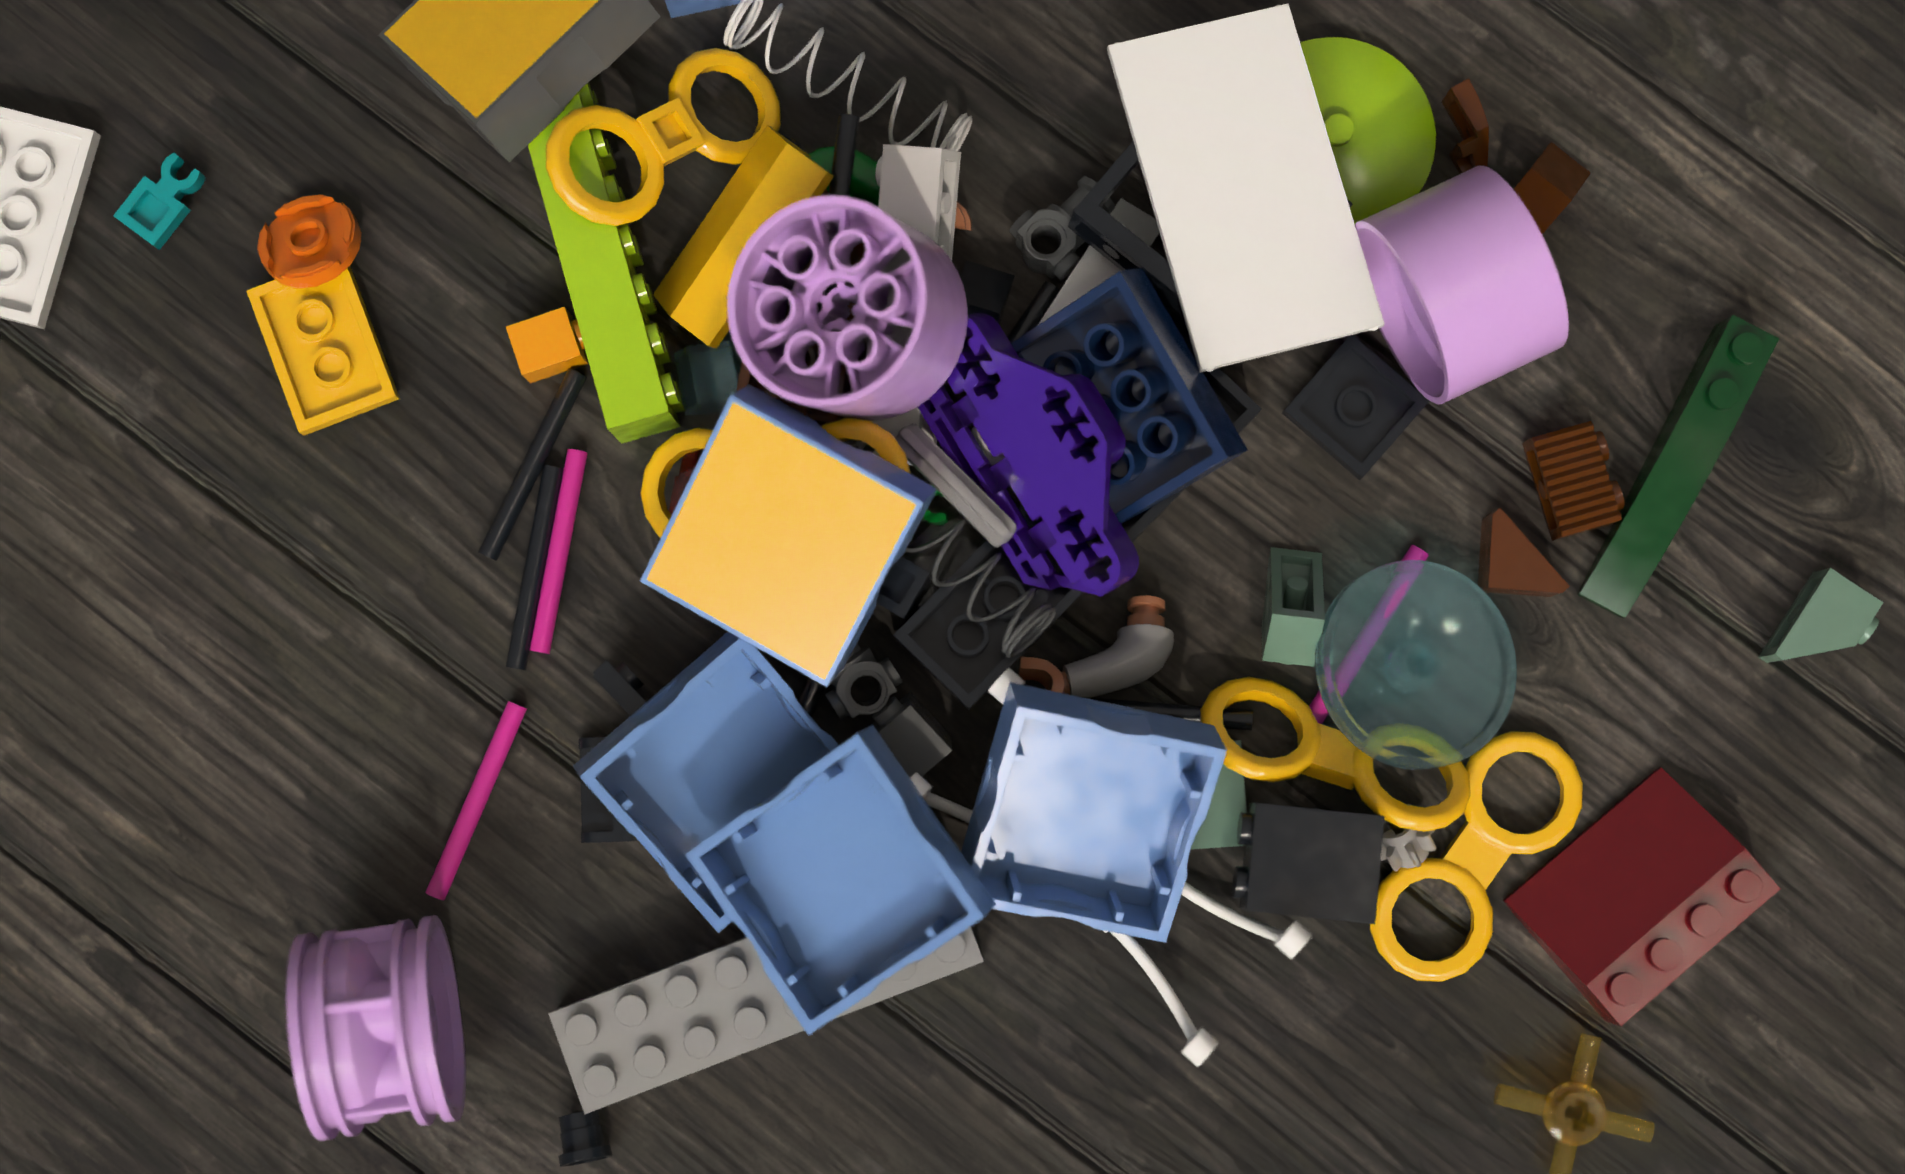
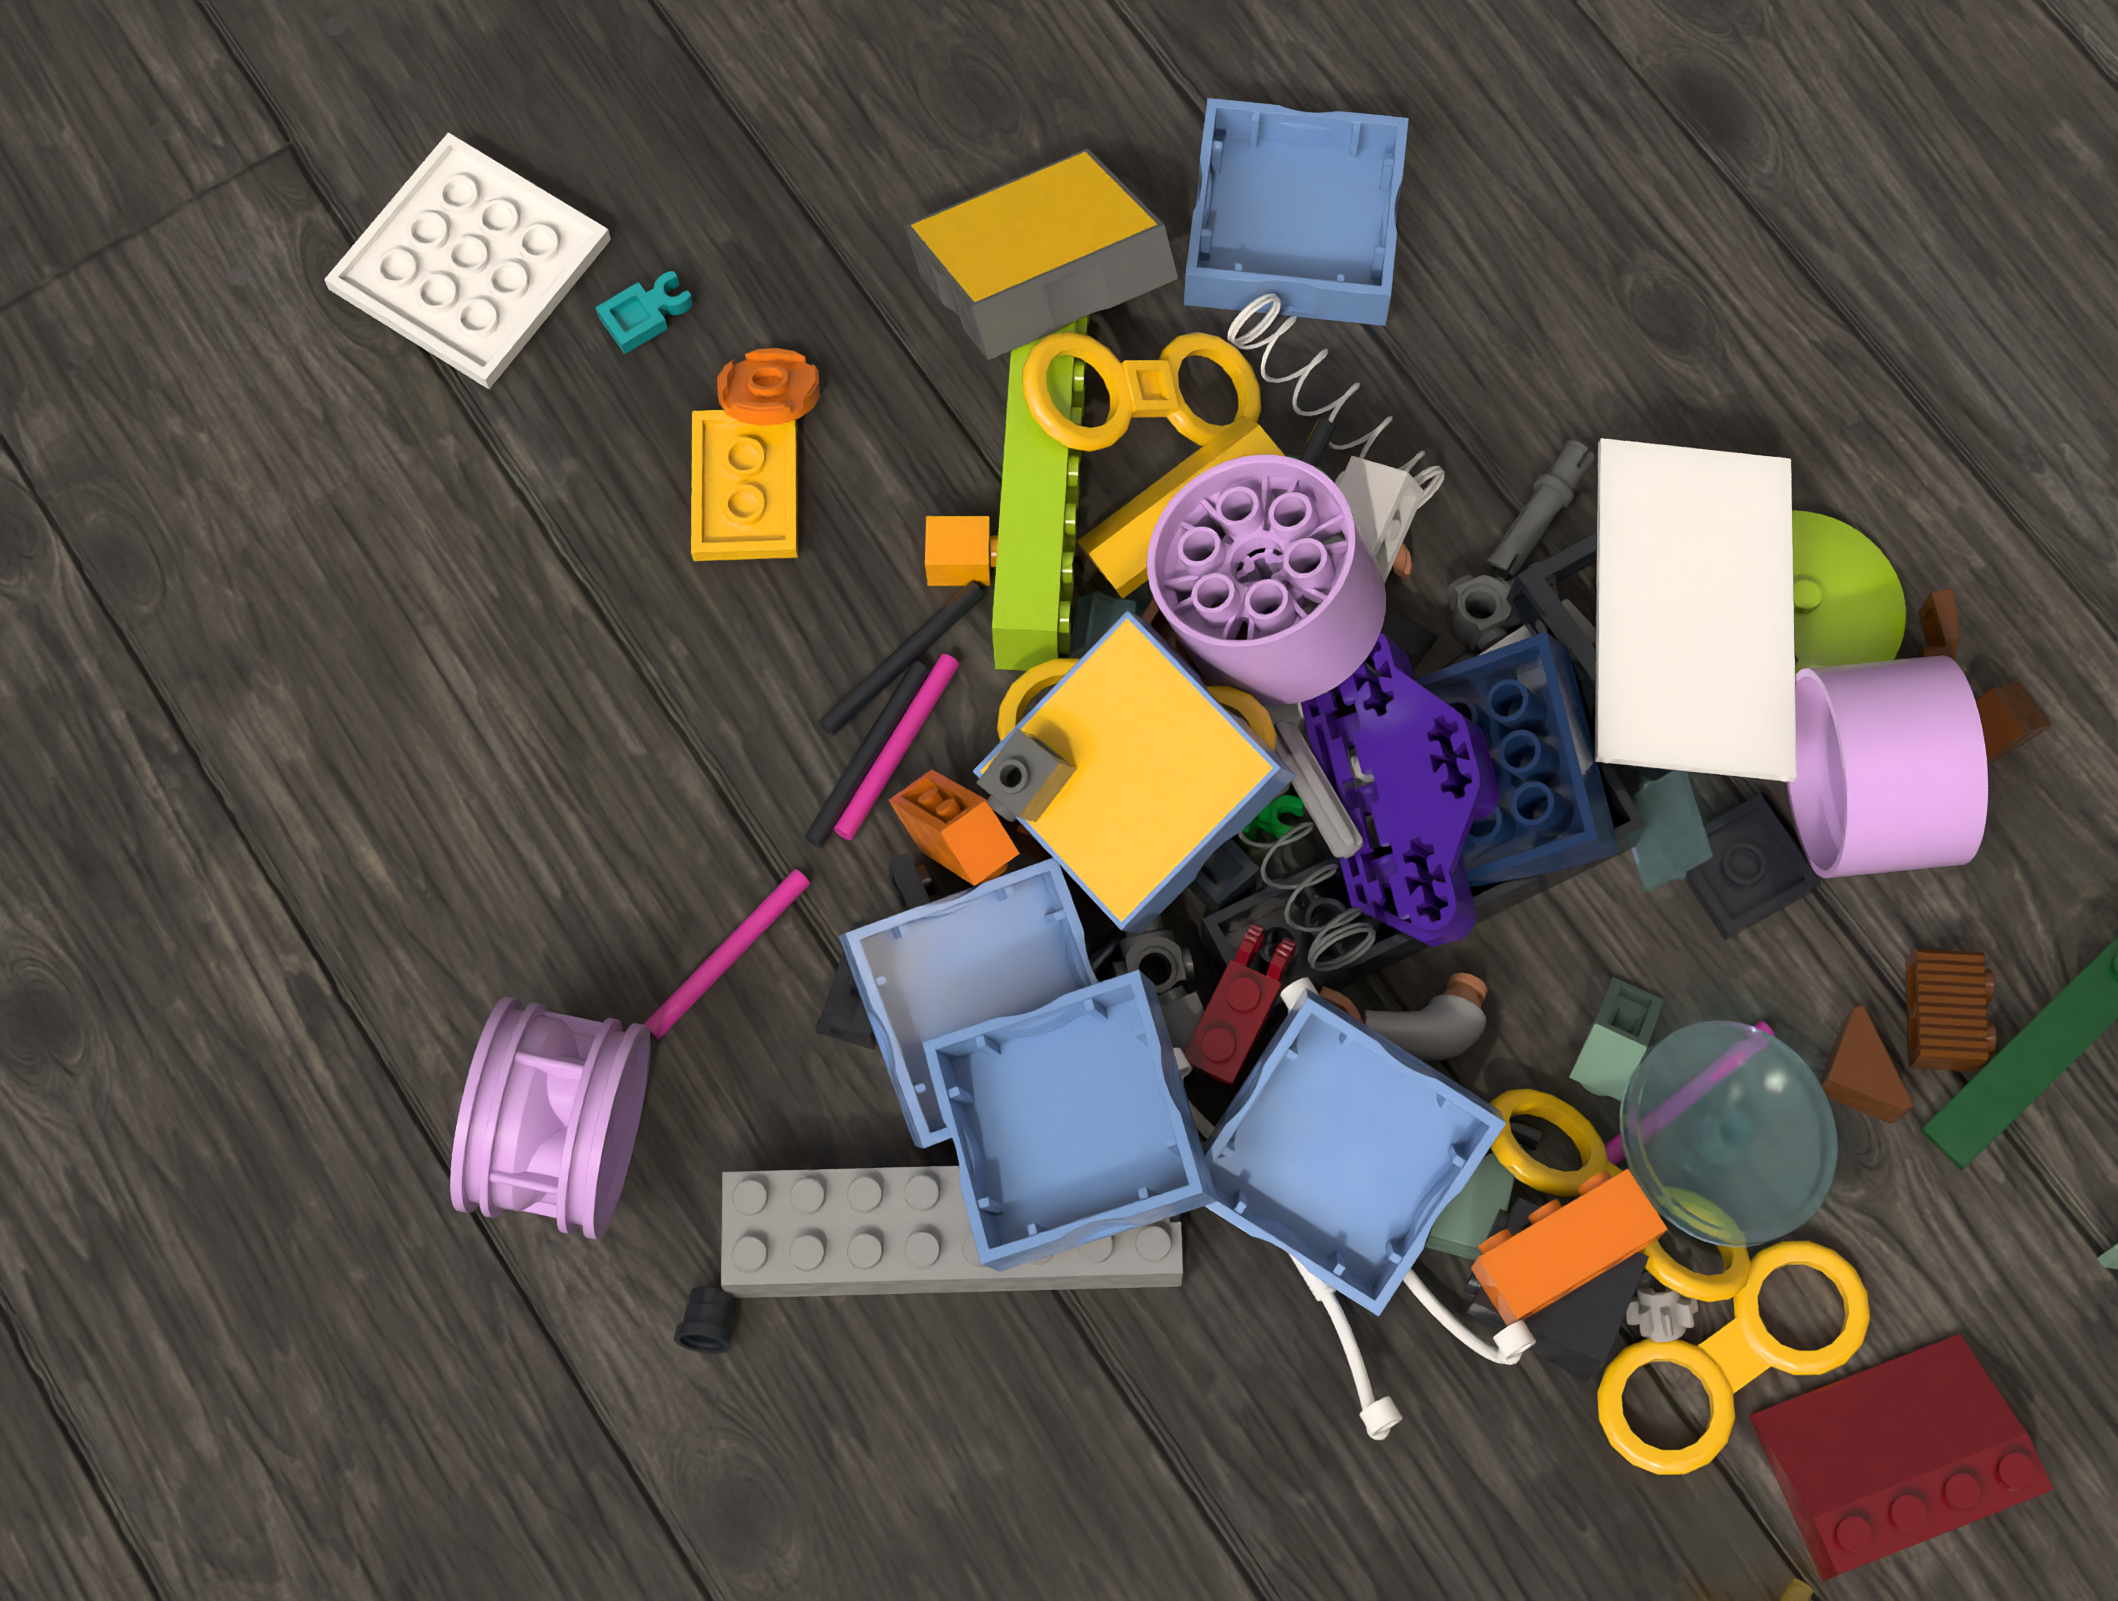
camera: 20 degrees right, 15 degrees down
none -> orange brick [888,769,1020,886]
none -> dark grey brick [976,728,1076,822]
none -> dark red hinge [1184,922,1297,1087]
none -> orange brick [1471,1169,1667,1327]
none -> dark grey pin [1484,440,1595,581]
none -> clear light blue piece [1630,770,1713,891]

